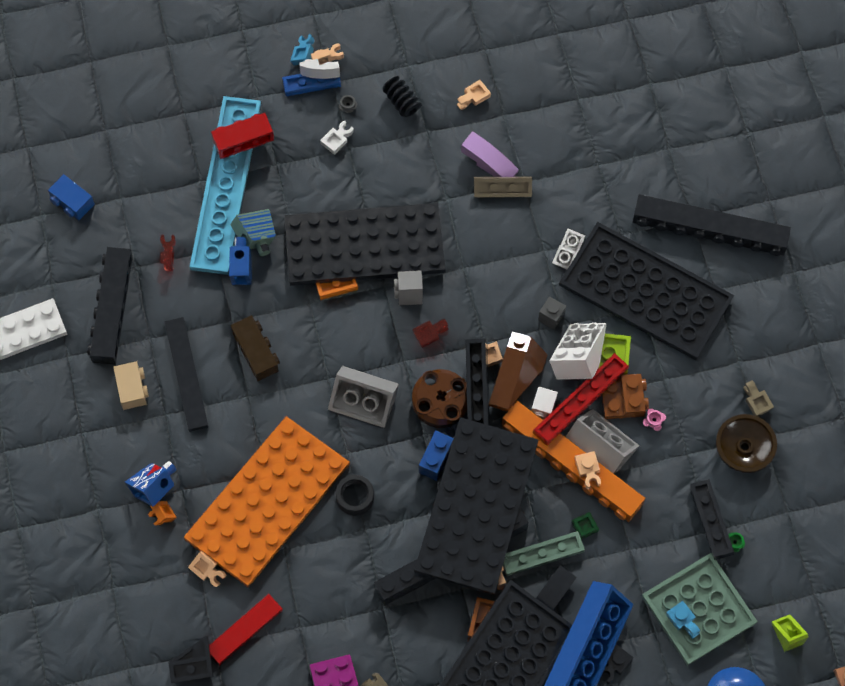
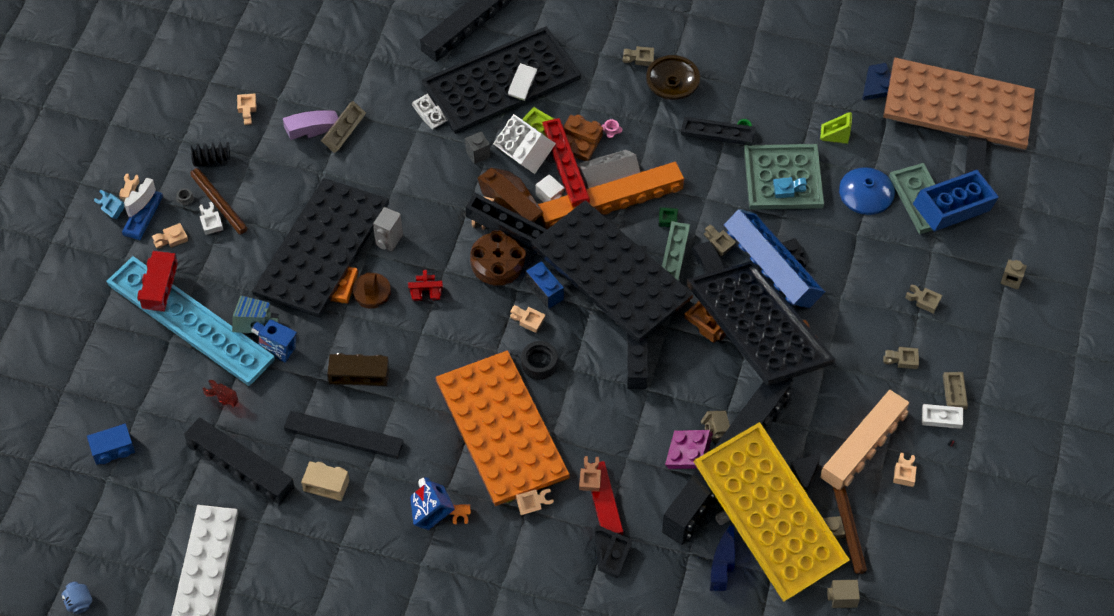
camera: 60 degrees left, 10 degrees down
light grey slope [328,366,399,428] -> none
clear red plate [412,319,449,348] -> none
light nougat plate [574,451,601,490] -> none
none -> light nougat plate [152,223,188,249]
none -> reddish brown axle [190,168,247,235]
none -> reddish brown tile [353,272,391,309]
none -> red hips [408,270,443,301]
none -> white slope [508,63,537,101]
none -> light nougat plate [510,305,546,333]
none -> nougat plate [579,456,601,491]
none -> dark tan plate [704,225,736,256]

